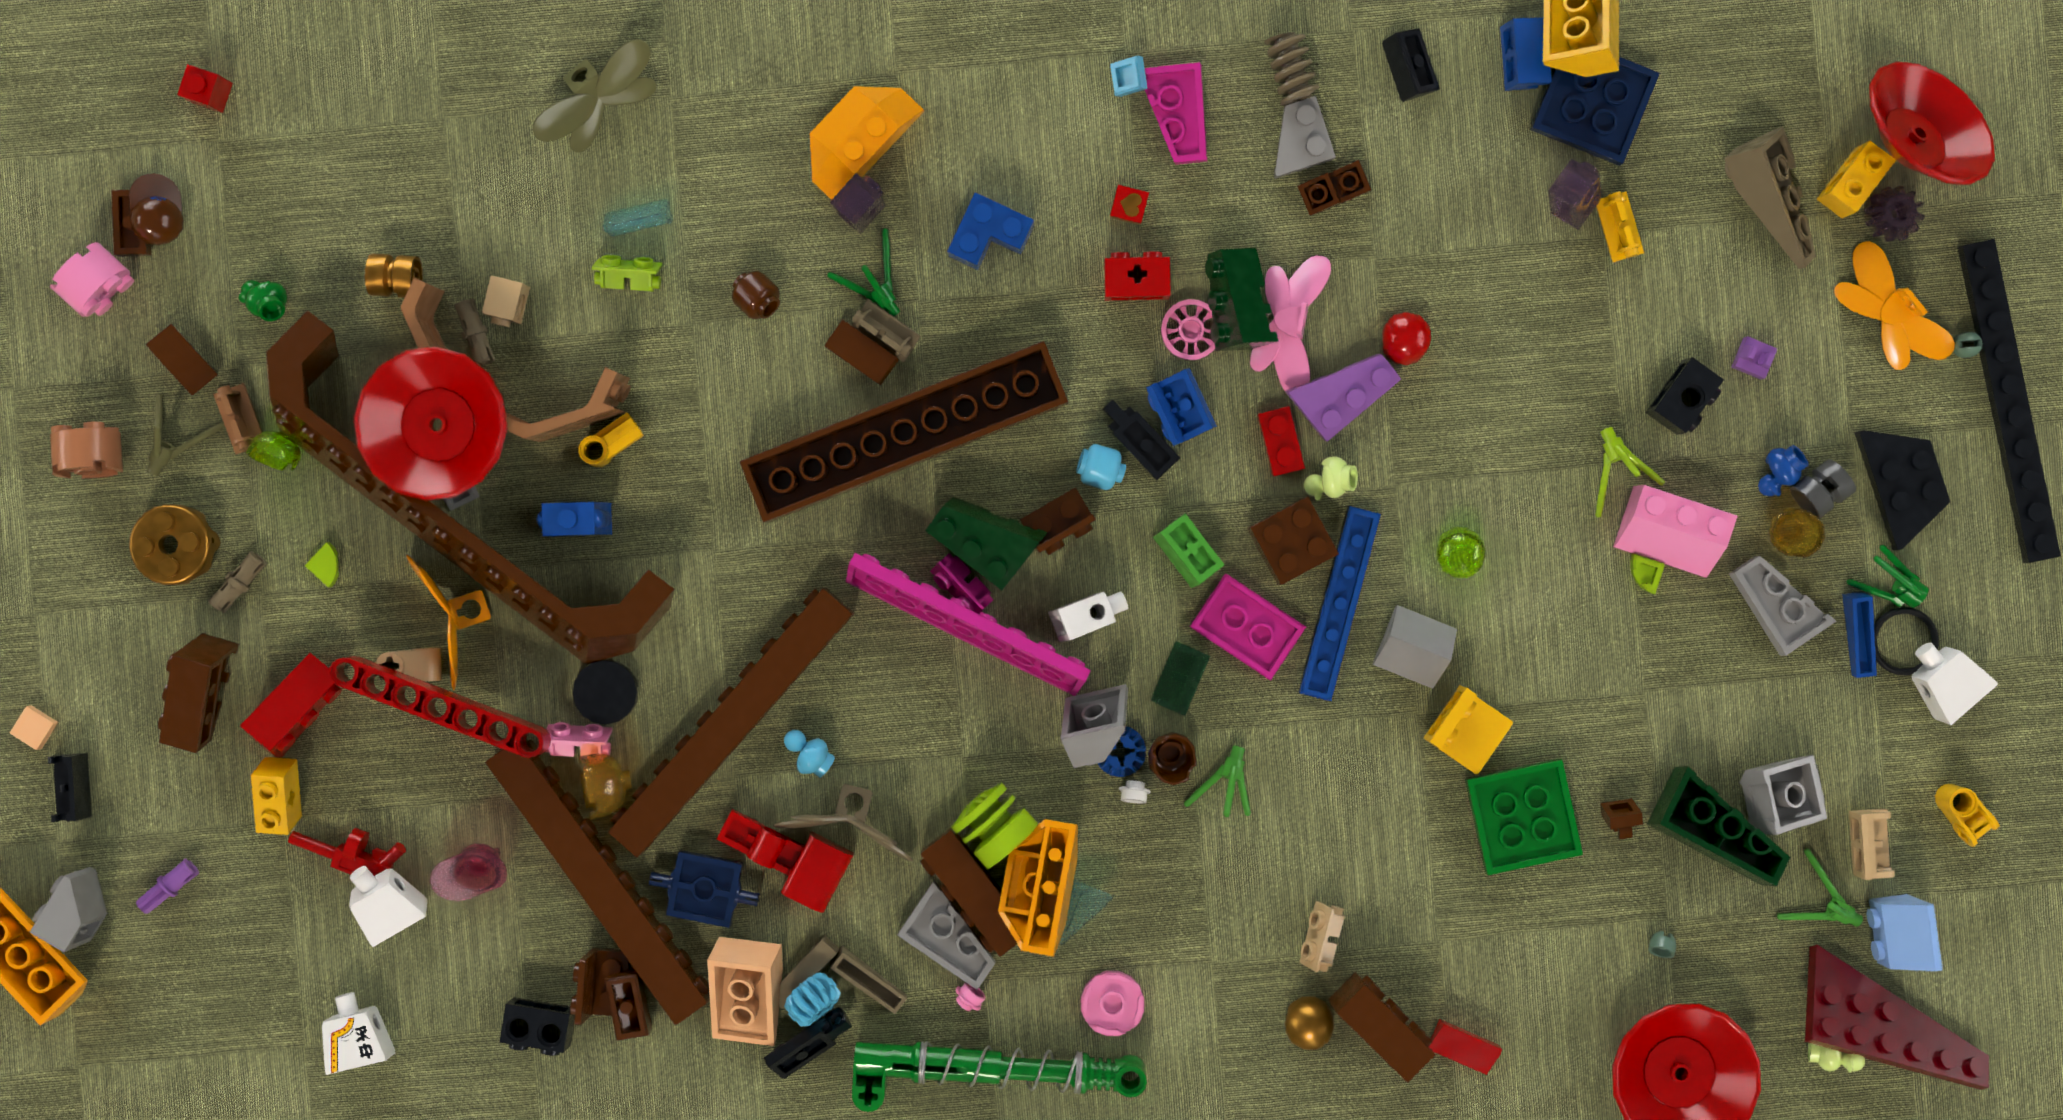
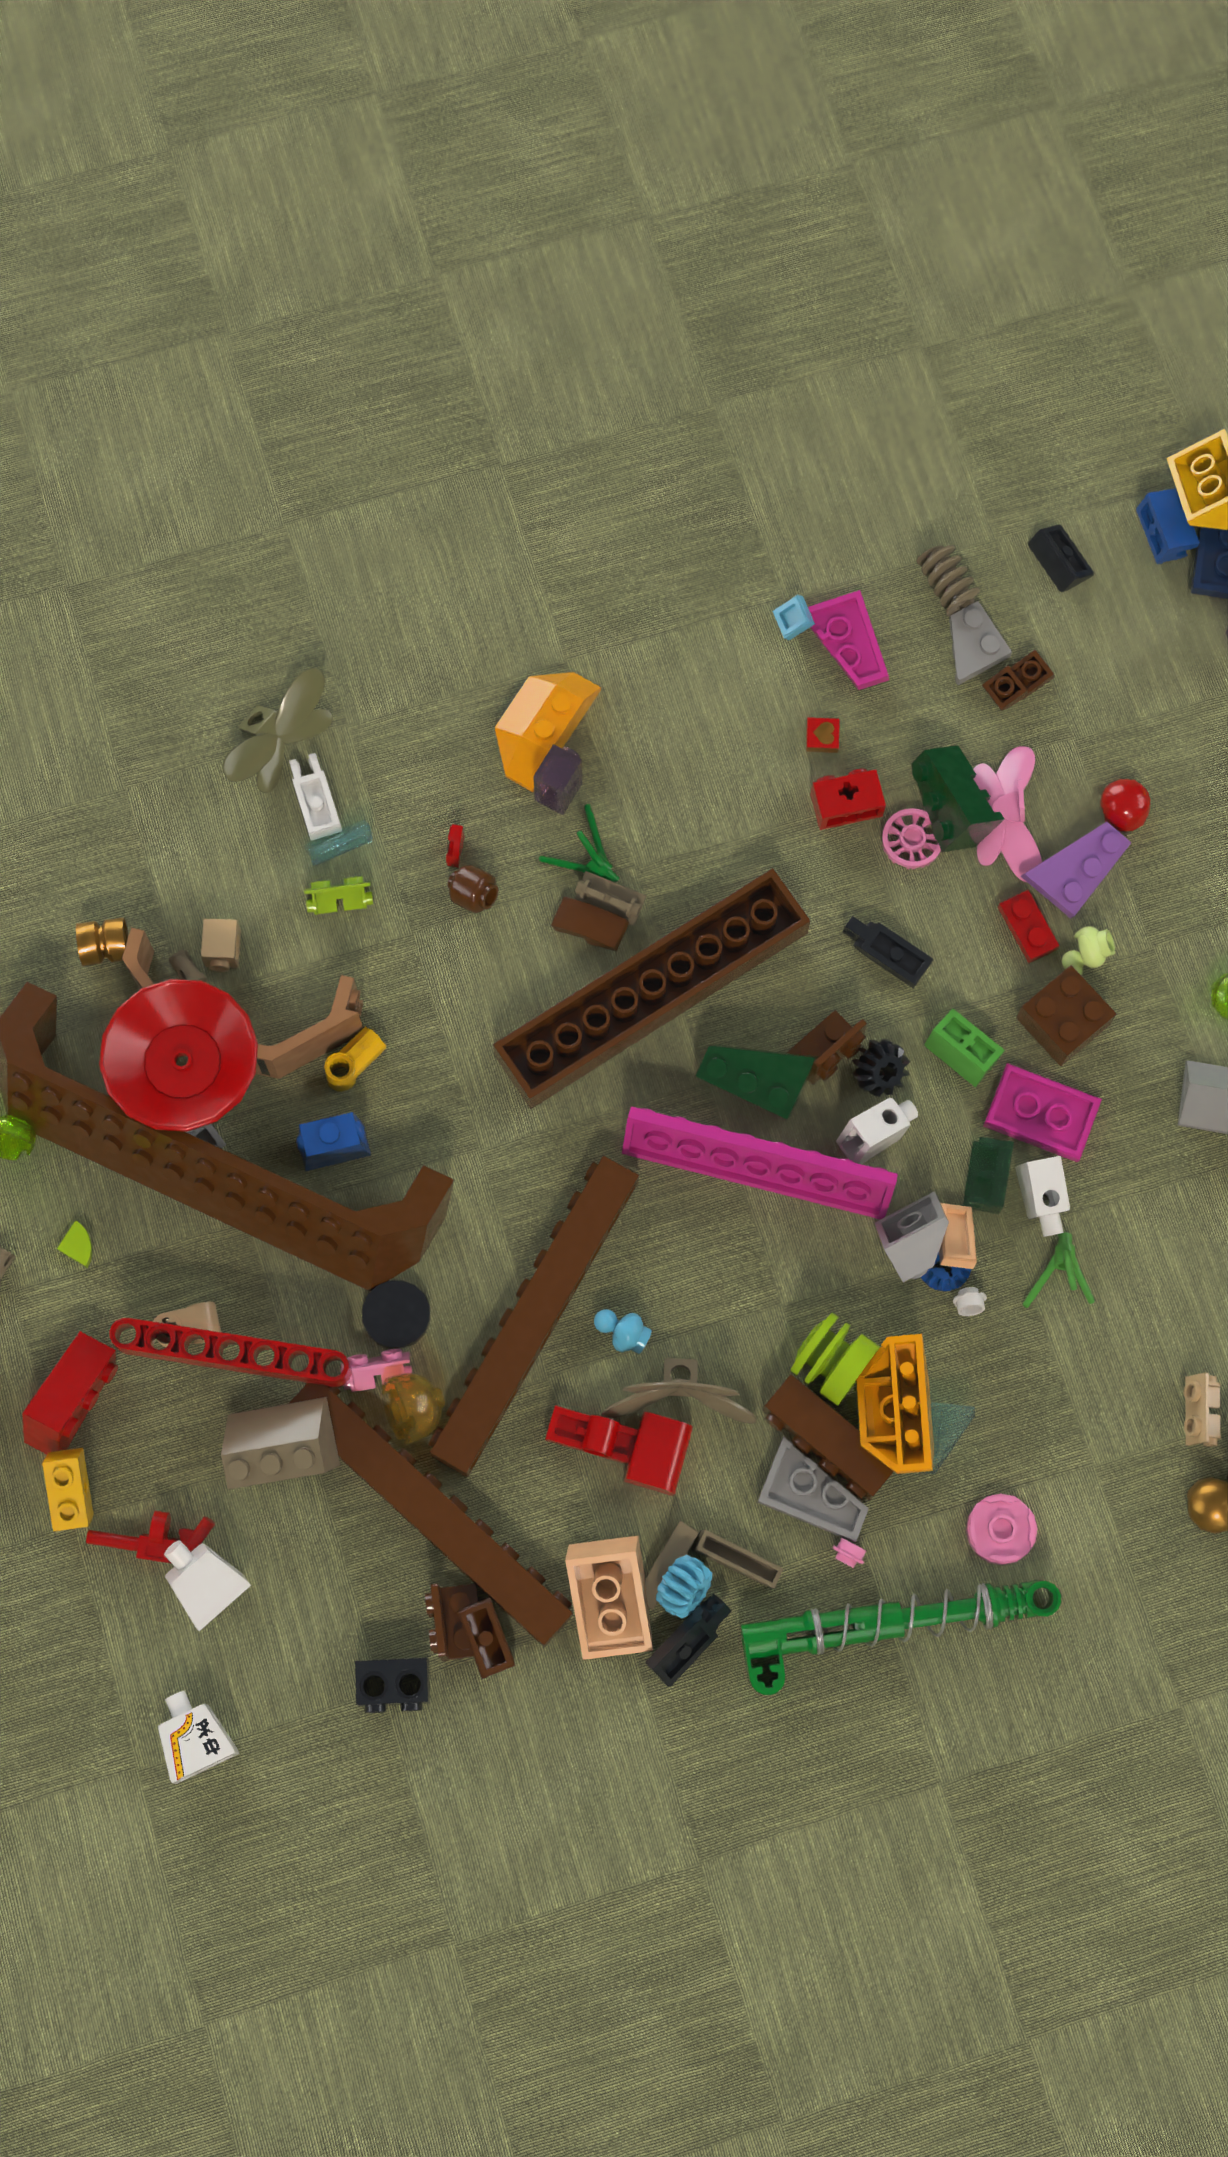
camera: 10 degrees left, 15 degrees down
light orange piece [406,555,491,691] -> none
clear pink piece [430,843,507,901] -> none
dark blue plate [649,850,760,928] -> none
dark pink hinge [930,553,994,614] -> none
blue brick [947,192,1034,270] -> none
medium azure head [1076,444,1126,490] -> none
blue bracket [1147,368,1217,446] -> none
reddish brown hair [1148,732,1197,785] -> none
blue tile [1299,506,1381,701] -> none
none -> dark tan slope [221,1397,340,1490]
none -> white hinge [289,753,342,841]
none -> red tile [446,824,465,868]
none -> black gear [851,1039,910,1097]
none -> light nougat tile [939,1203,977,1269]
none -> white torso [1015,1156,1070,1237]

